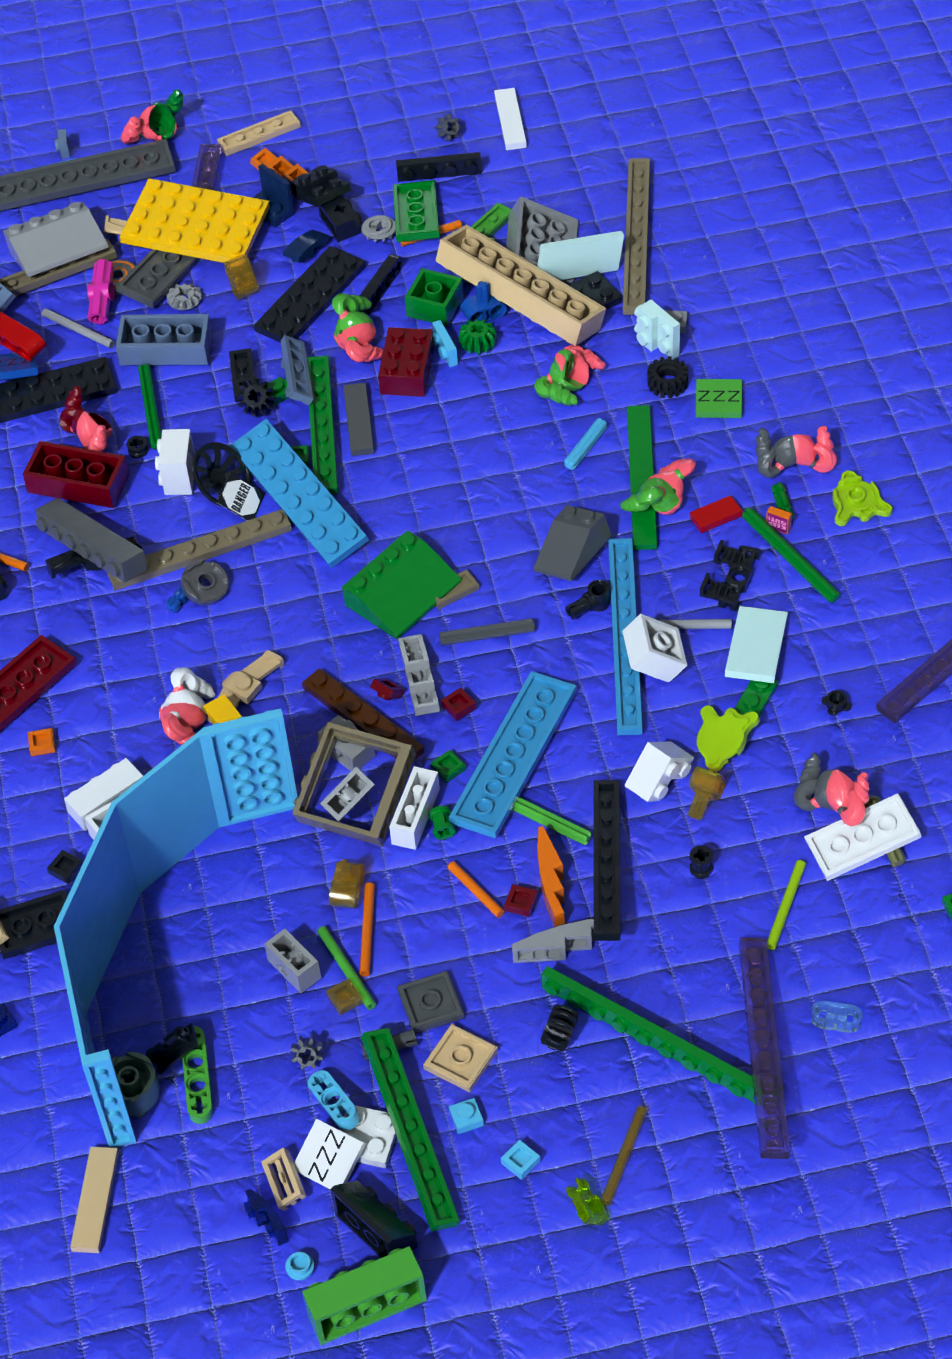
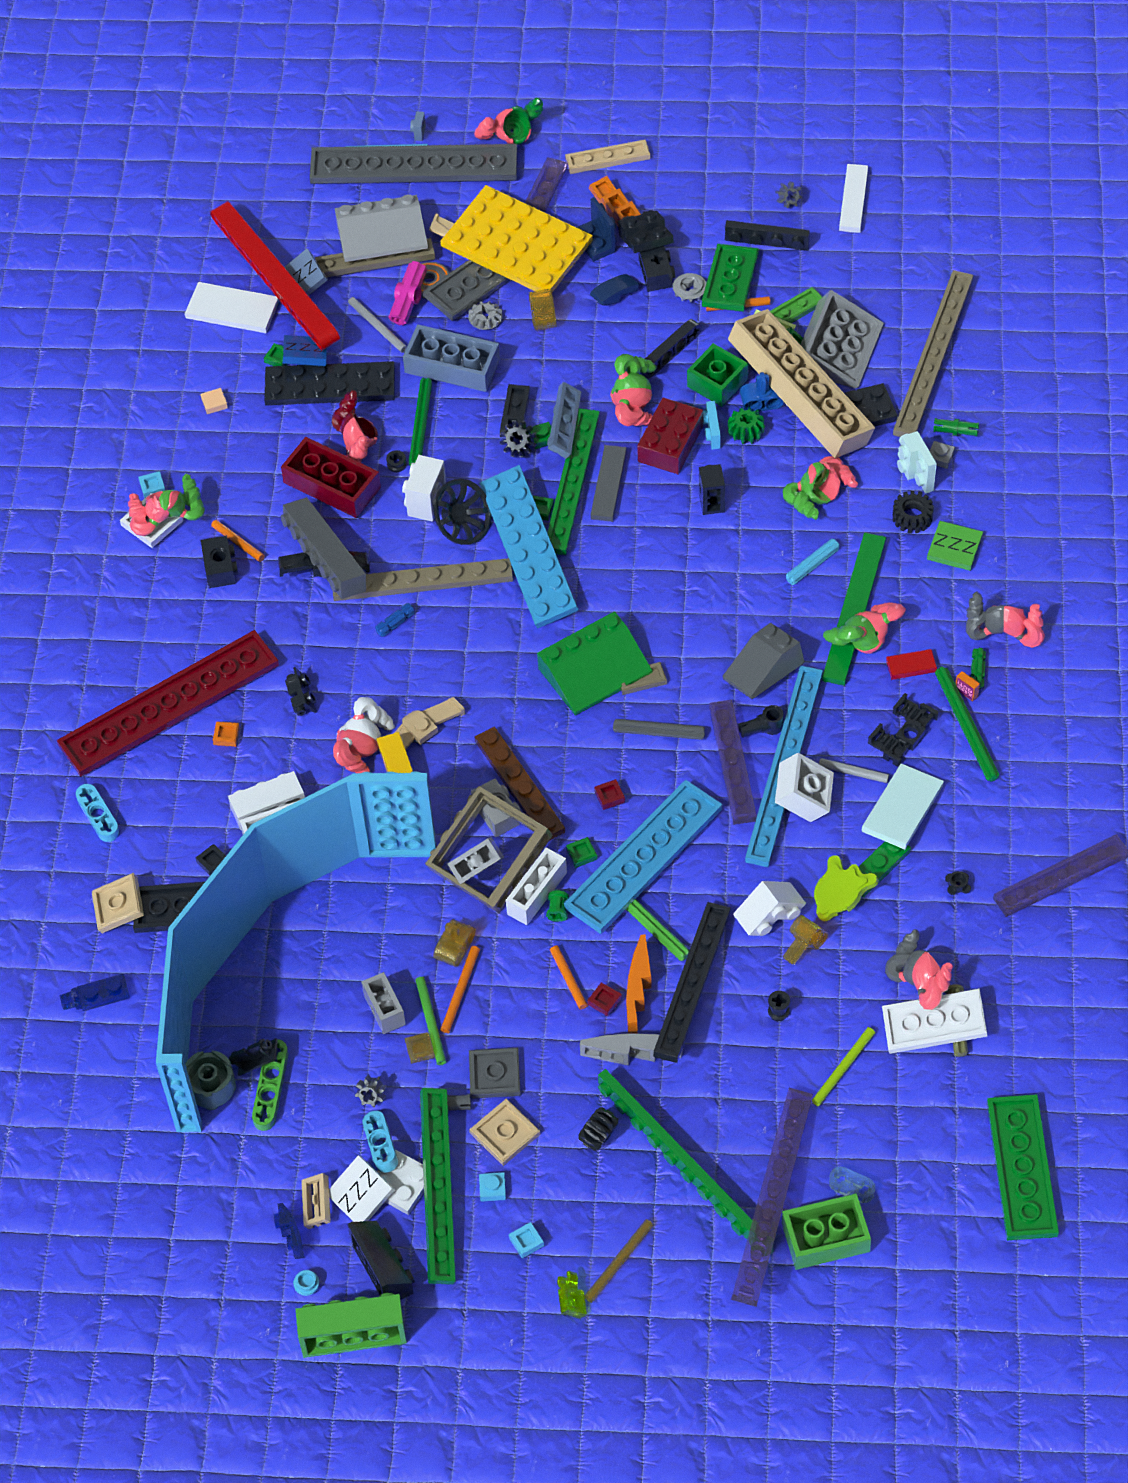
camera: 15 degrees right, 5 degrees up
tan tile [70,1147,119,1253] -> none
flat silver tile [181,560,229,605] -> none
sticker [216,472,265,521] -> none
black plate [254,246,366,343] -> none
dark red plate [370,678,405,701] -> none
light grey slope [398,634,440,716] -> none
light aqua tile [537,231,624,280] -> none
lime tile [832,471,893,526] -> none
none -> black hinge [285,667,317,716]
none -> black brick [699,464,725,515]
none -> clear purple plate [709,700,757,825]
none -> bright green brick [782,1193,871,1270]
none -> green pin [933,418,979,437]

